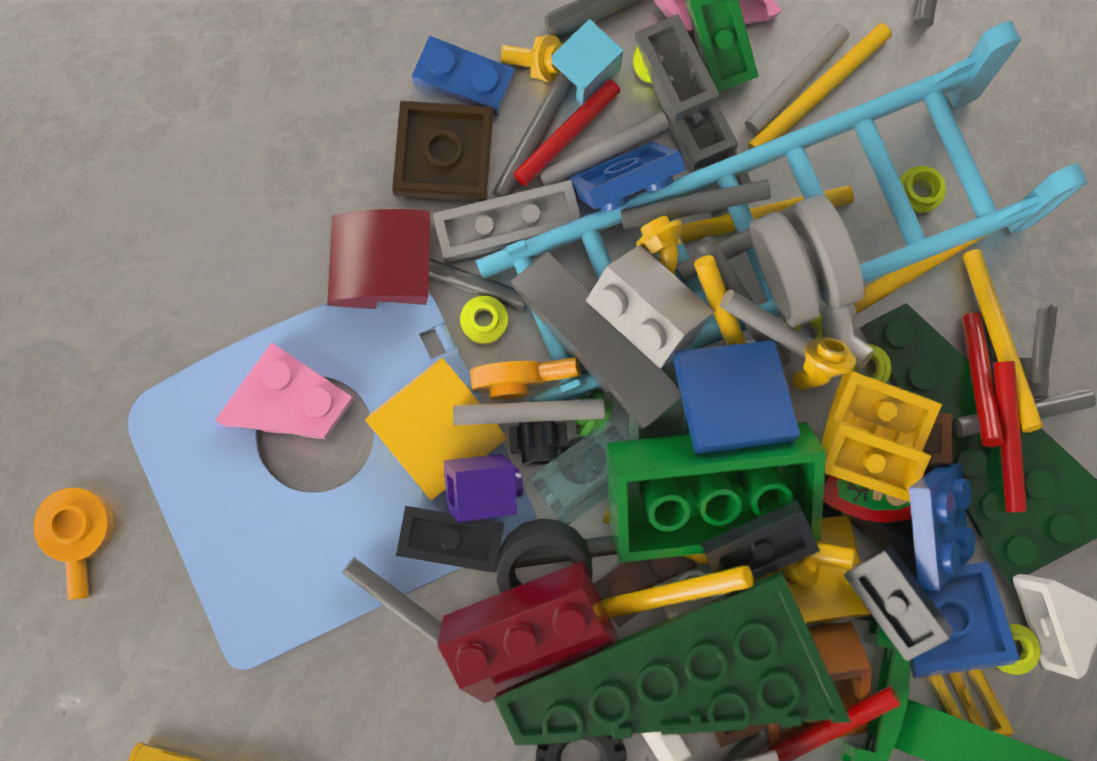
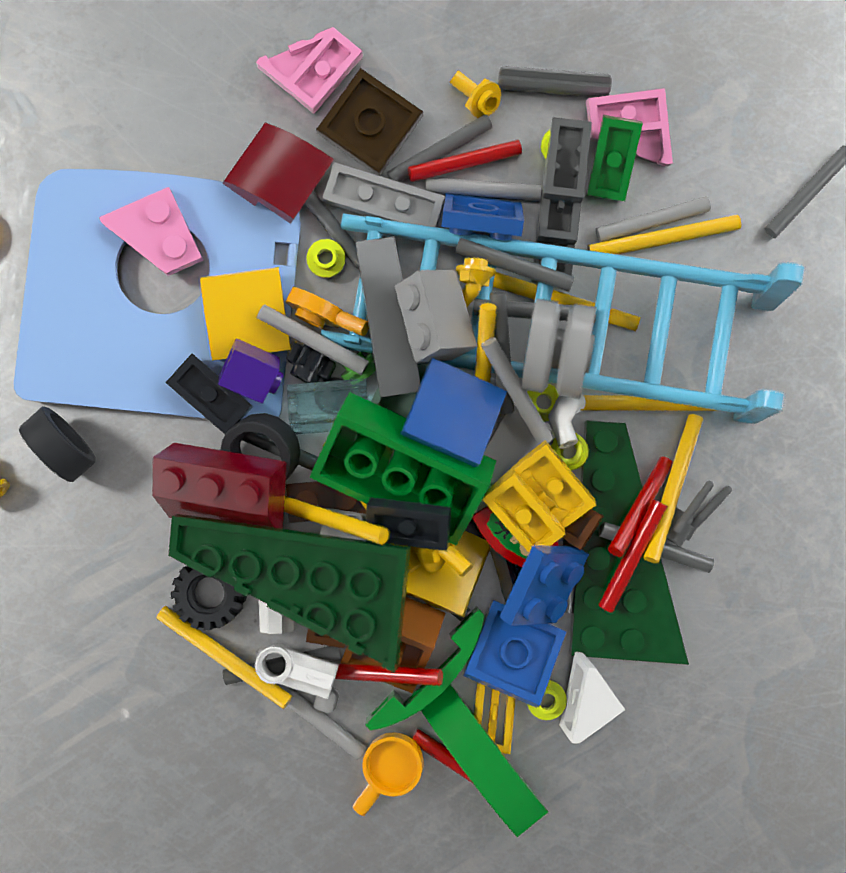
camera: 25 degrees right, 5 degrees up
dark grey bar [342,557,442,644] -> none
blue plate [411,35,516,116] -> none
medium azure panel [552,19,624,104] -> none
yellow plate [792,337,856,390] -> none
plate [844,544,954,662] -> none
neon yellow plate [900,166,946,213] -> none
none -> black tyre [19,406,96,482]
none -> bright pink wing [256,27,363,114]

